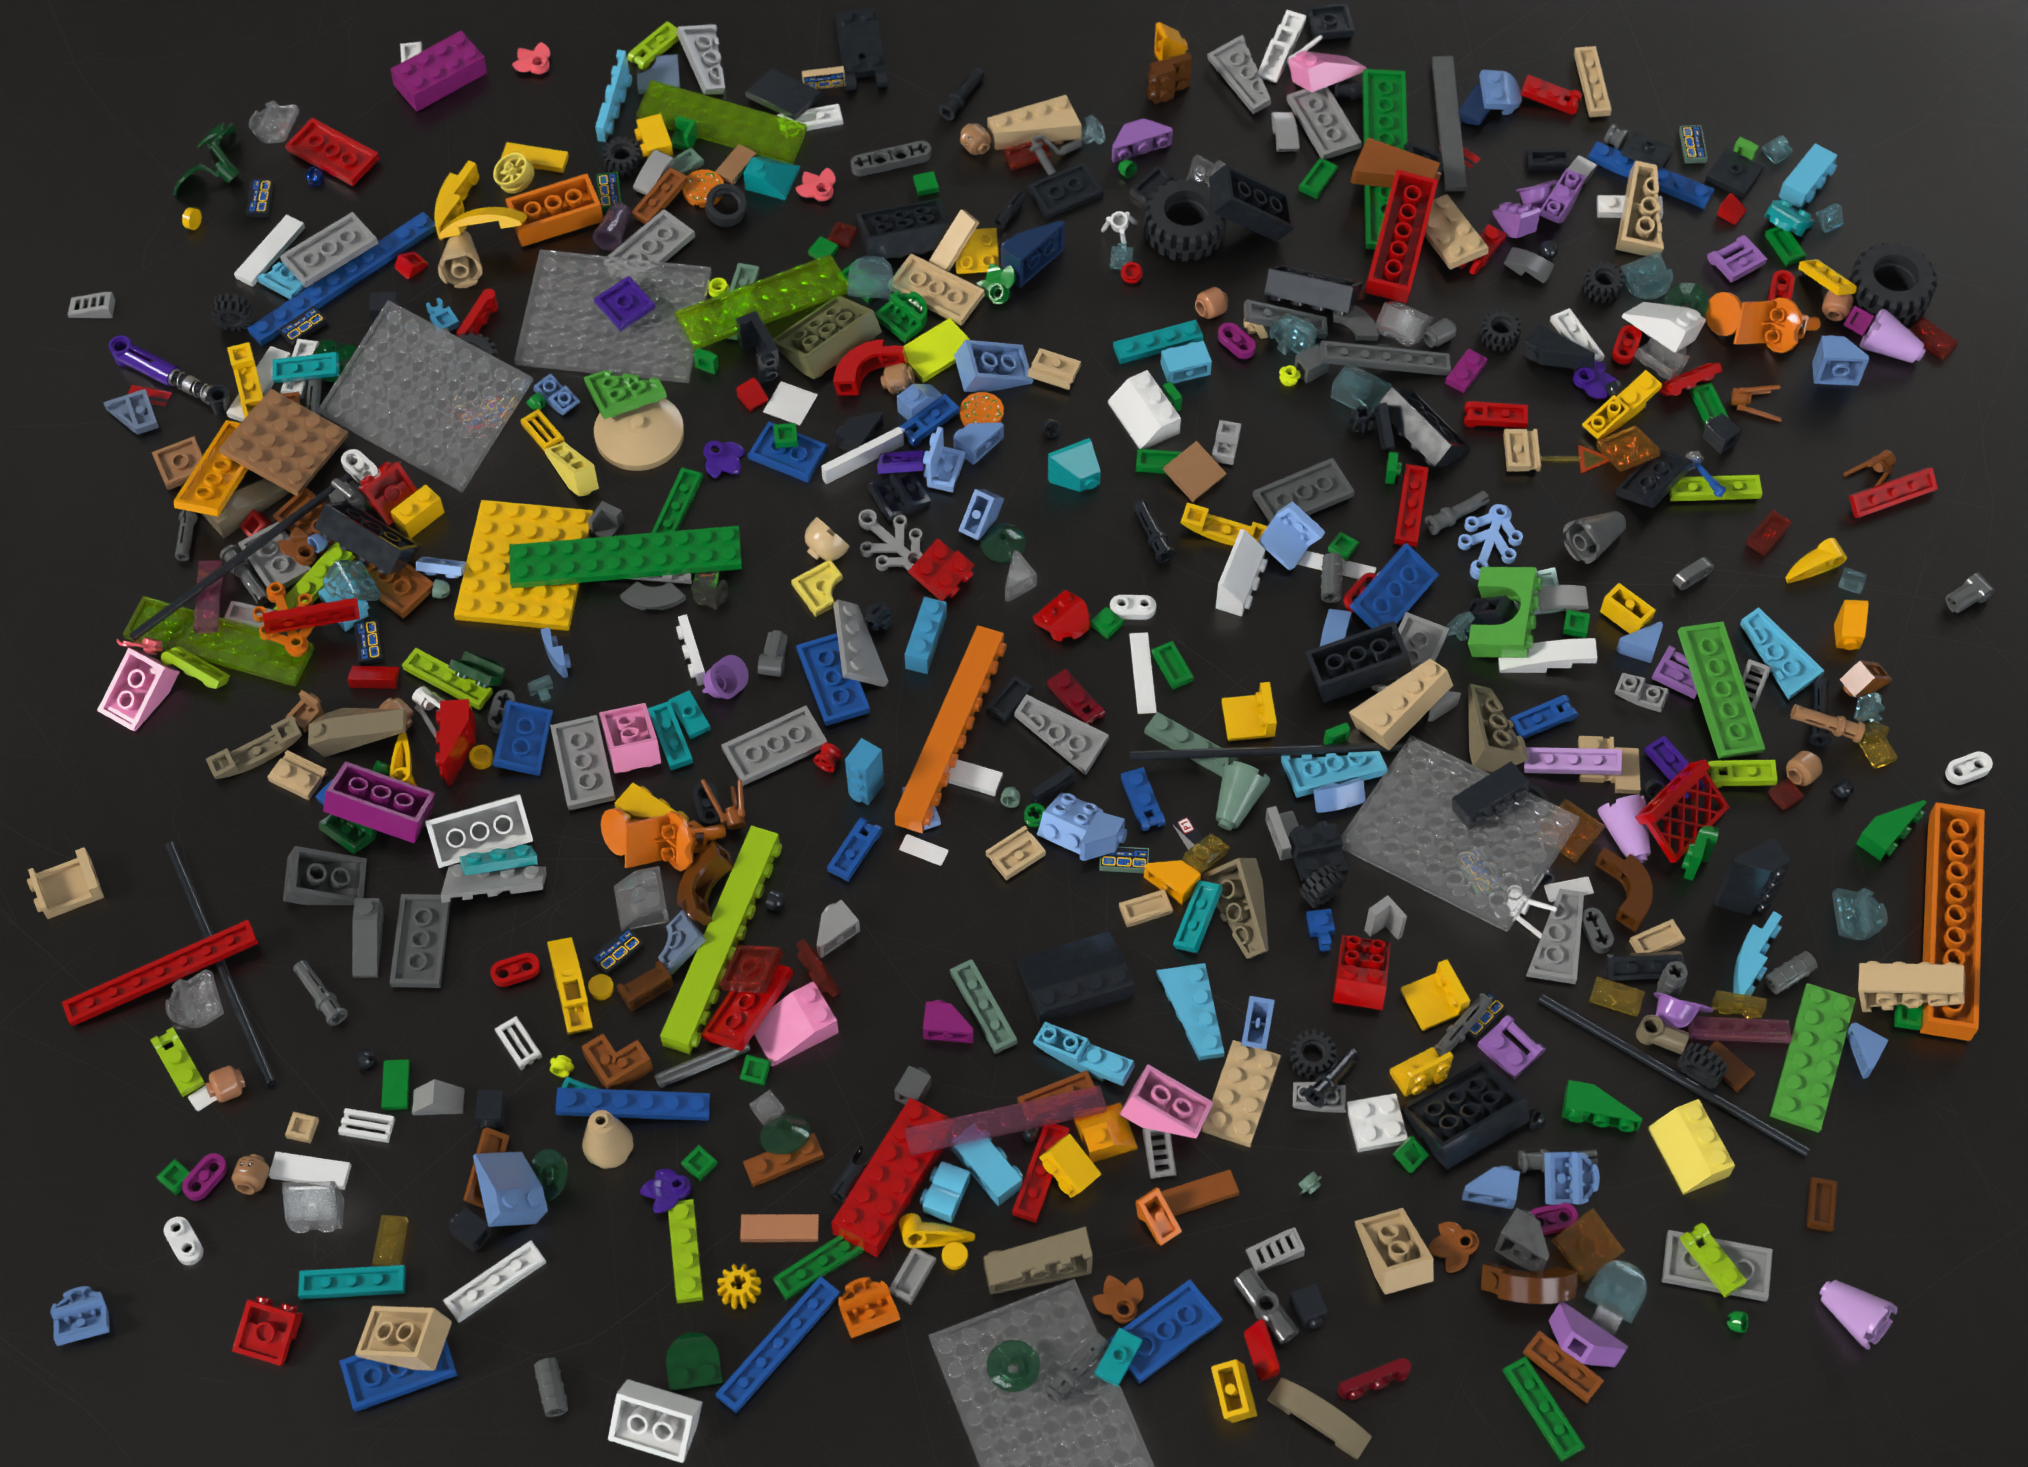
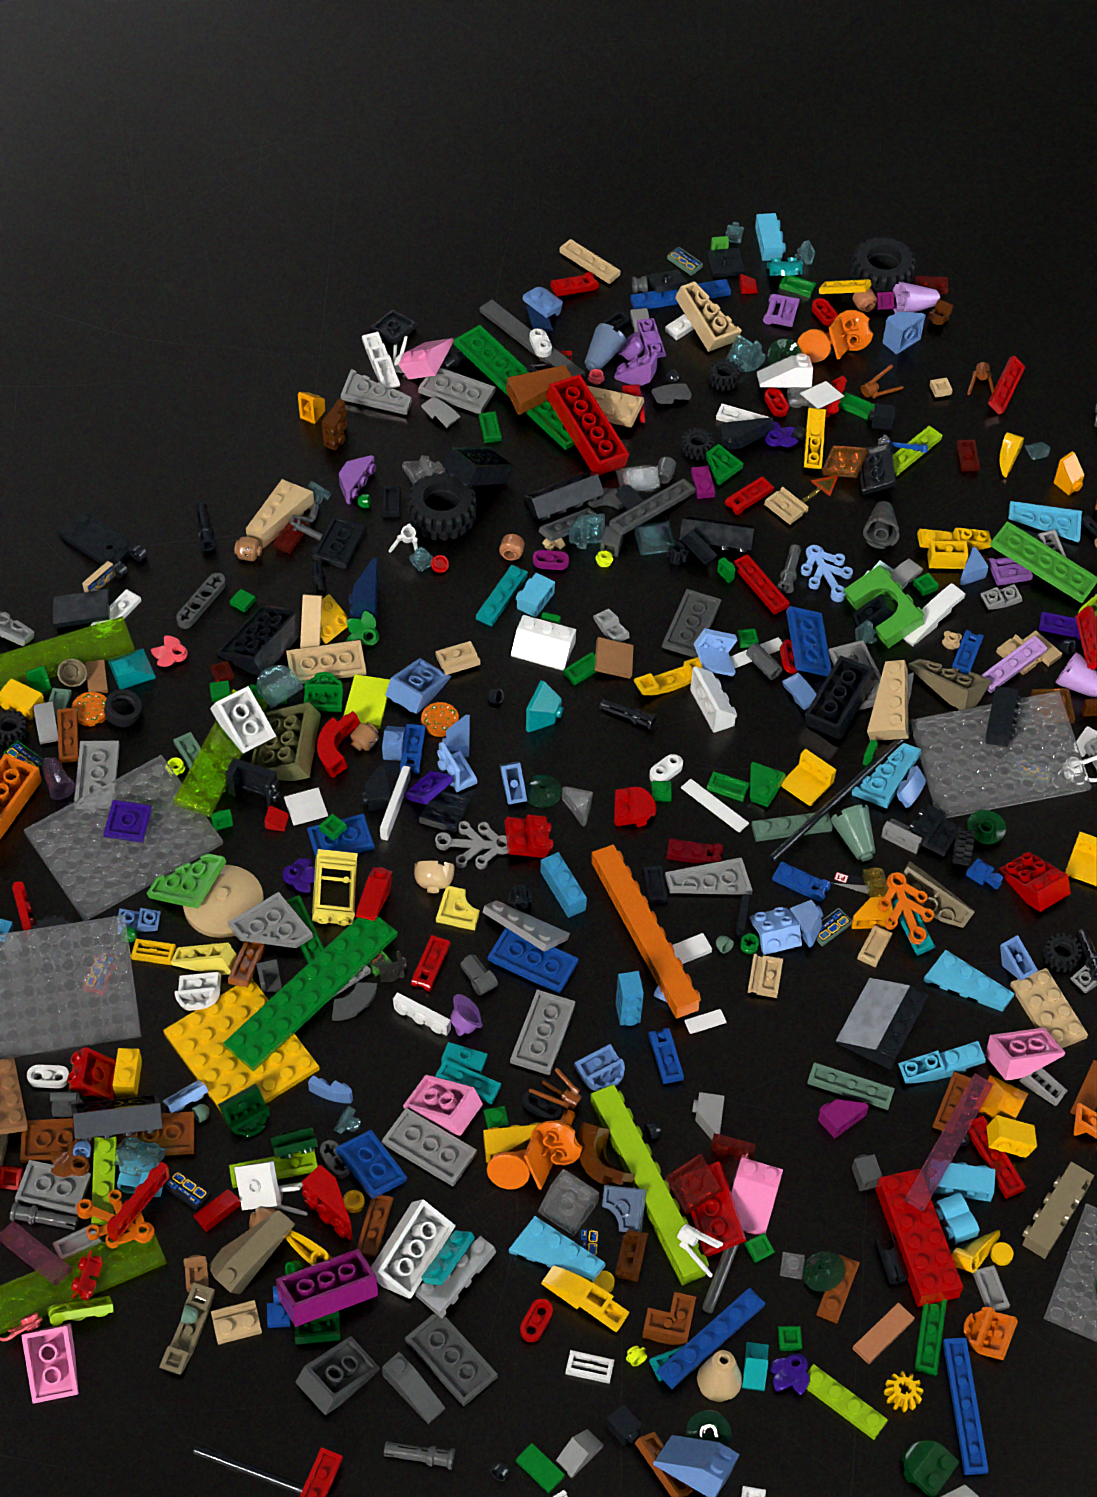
camera: 45 degrees left, 5 degrees down
black piece [129,473,353,641] -> none
red wheel [814,743,843,772] -> none
light grey panel [1364,895,1407,940] -> none
dark grey beam [1673,557,1714,590] -> none
none -> dark tan hair [57,658,87,687]
none -> red hinge [71,1250,103,1300]
none -> white slope [175,972,221,1010]
none -> sand green hinge [181,1305,198,1324]
none -> white slope [210,686,276,754]
none -> dark green slope [218,1084,270,1137]
none -> light grey plate [228,892,313,948]
none -> dark orange plate [228,941,266,987]
none -> white plate [234,1161,281,1210]
none -> light yellow door [312,849,358,926]
none -> red slope [355,867,393,921]
none -> dark orange tile [357,1195,394,1260]
none -> red plate [411,935,450,992]
none -> green plate [484,1106,509,1130]
none -> medium azure wing [509,1216,605,1283]
none -> white plate [529,329,552,357]
none -> medium blue slope [574,1044,625,1091]
none -> sand blue cone [585,323,627,371]
none -> coral plate [588,369,605,385]
none -> black brick [615,483,643,510]
none -> white plant [677,1224,723,1277]
none -> green wing [706,444,743,485]
none -> teal slope [742,1342,769,1391]
none -> green wing [750,762,786,807]
none -> white sticker [800,381,844,409]
none -> orange plant [877,872,934,944]
none -> yellow slope [917,528,991,552]
none -> reddish brown bracket [927,299,953,325]
none -> tan plate [930,378,952,397]
none -> tan plate [942,631,962,649]
none -> dark green dish [967,810,1006,844]

